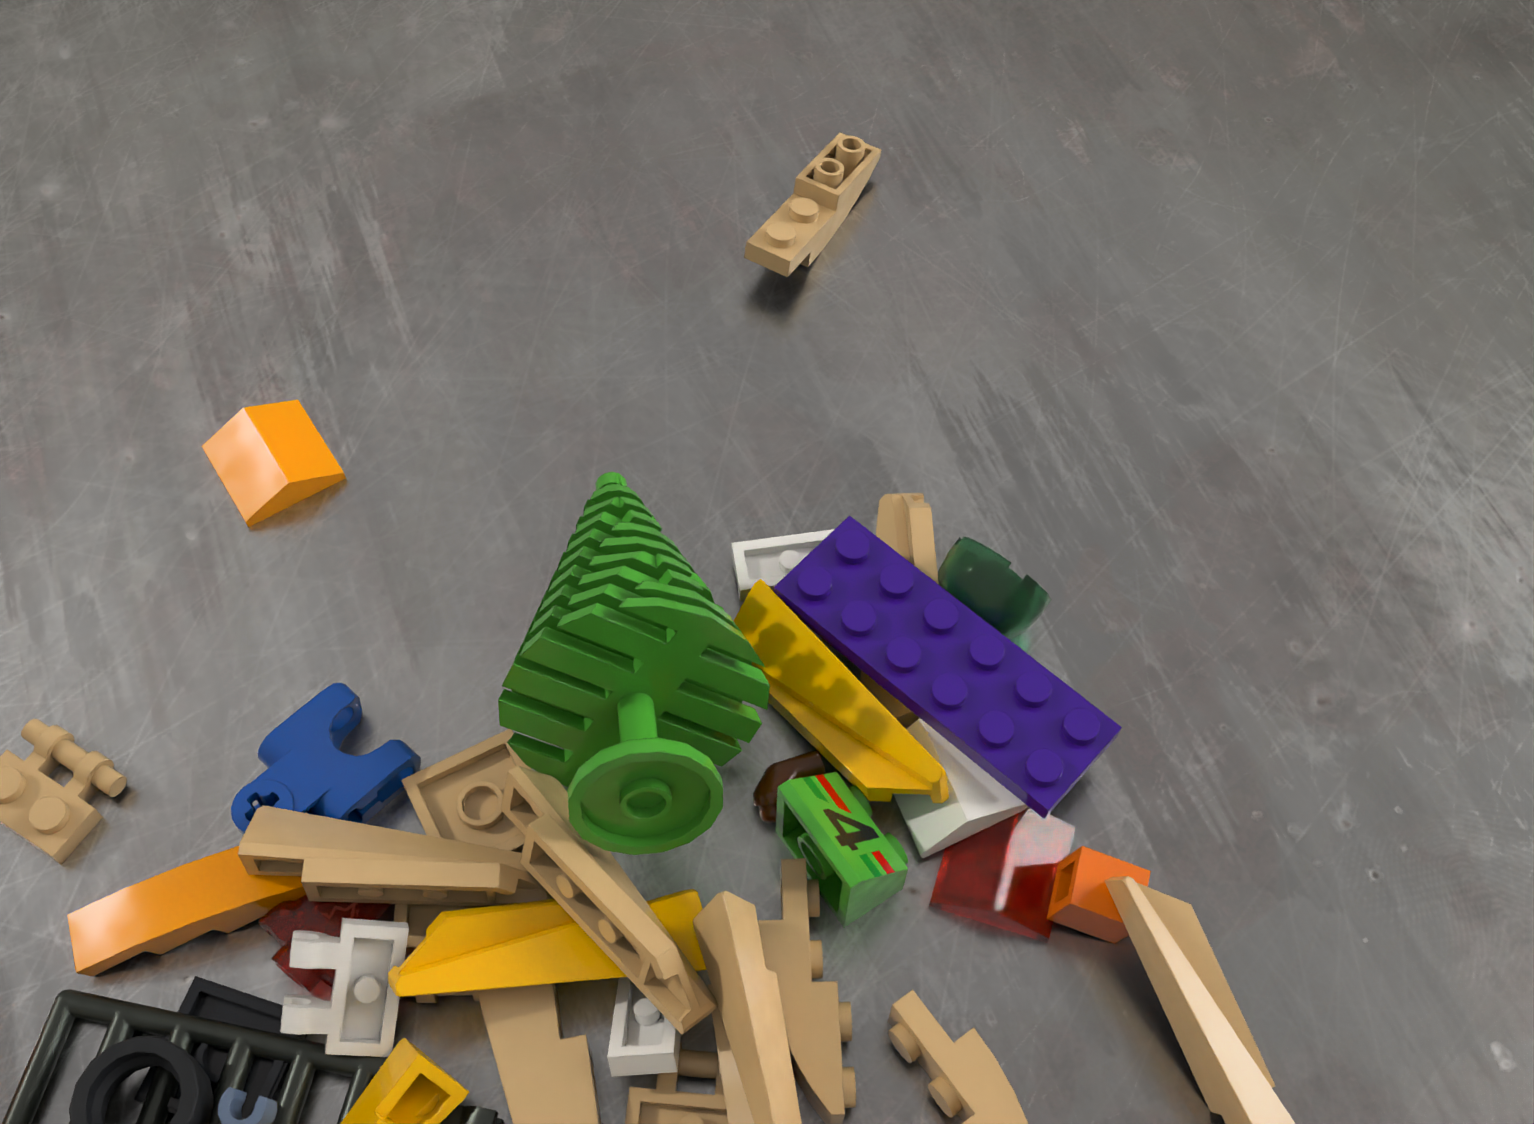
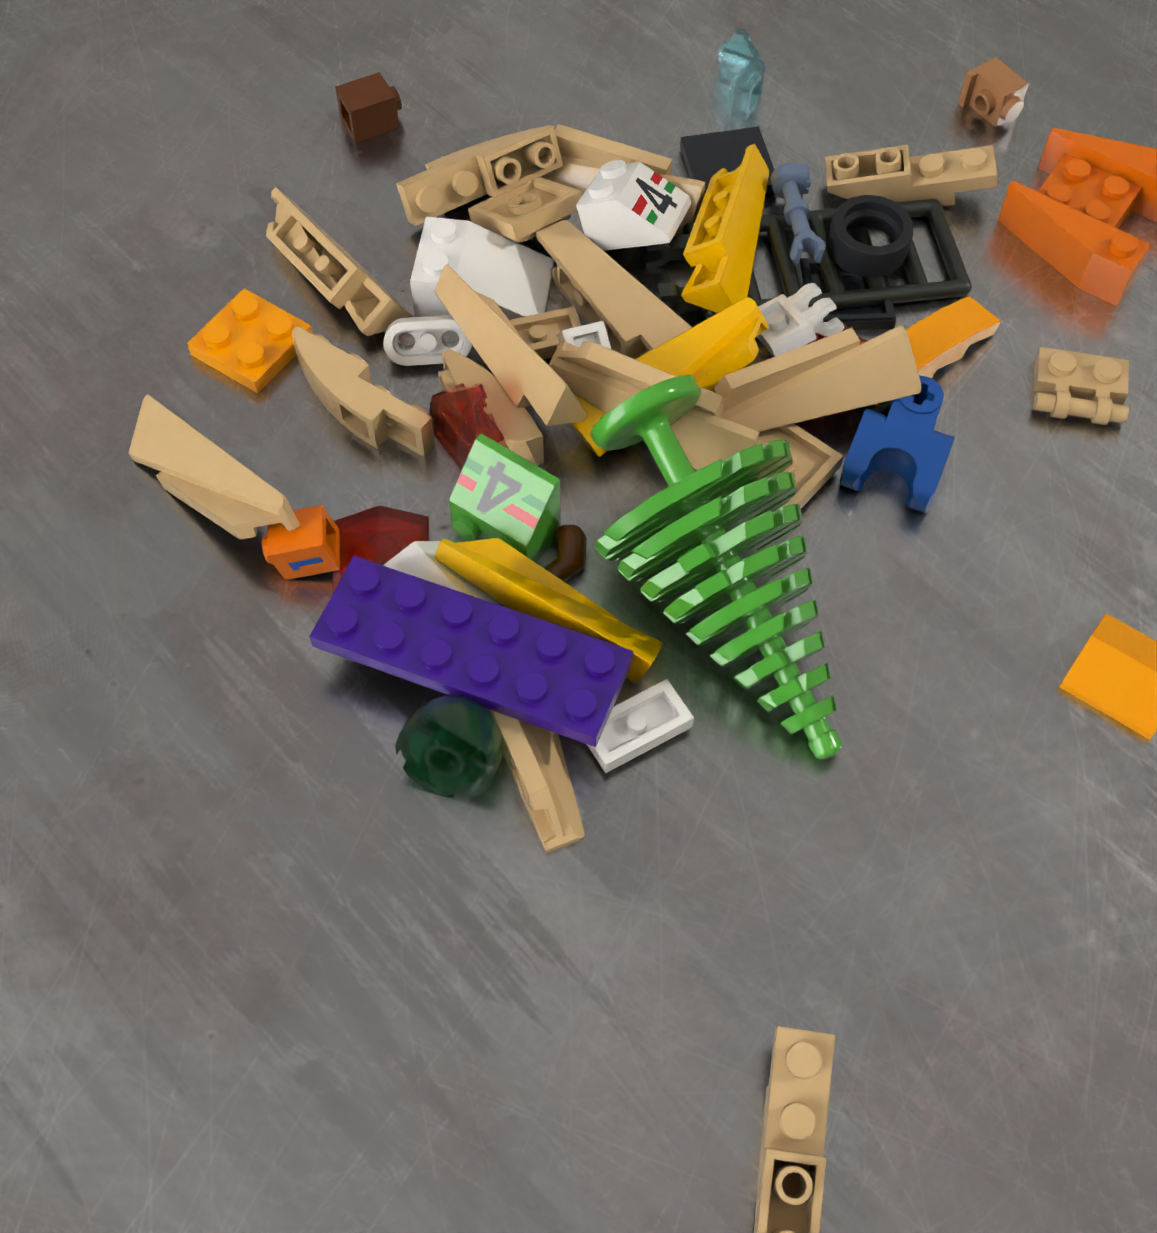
camera: 160 degrees right, 0 degrees up
none -> clear red slope [429,383,504,470]

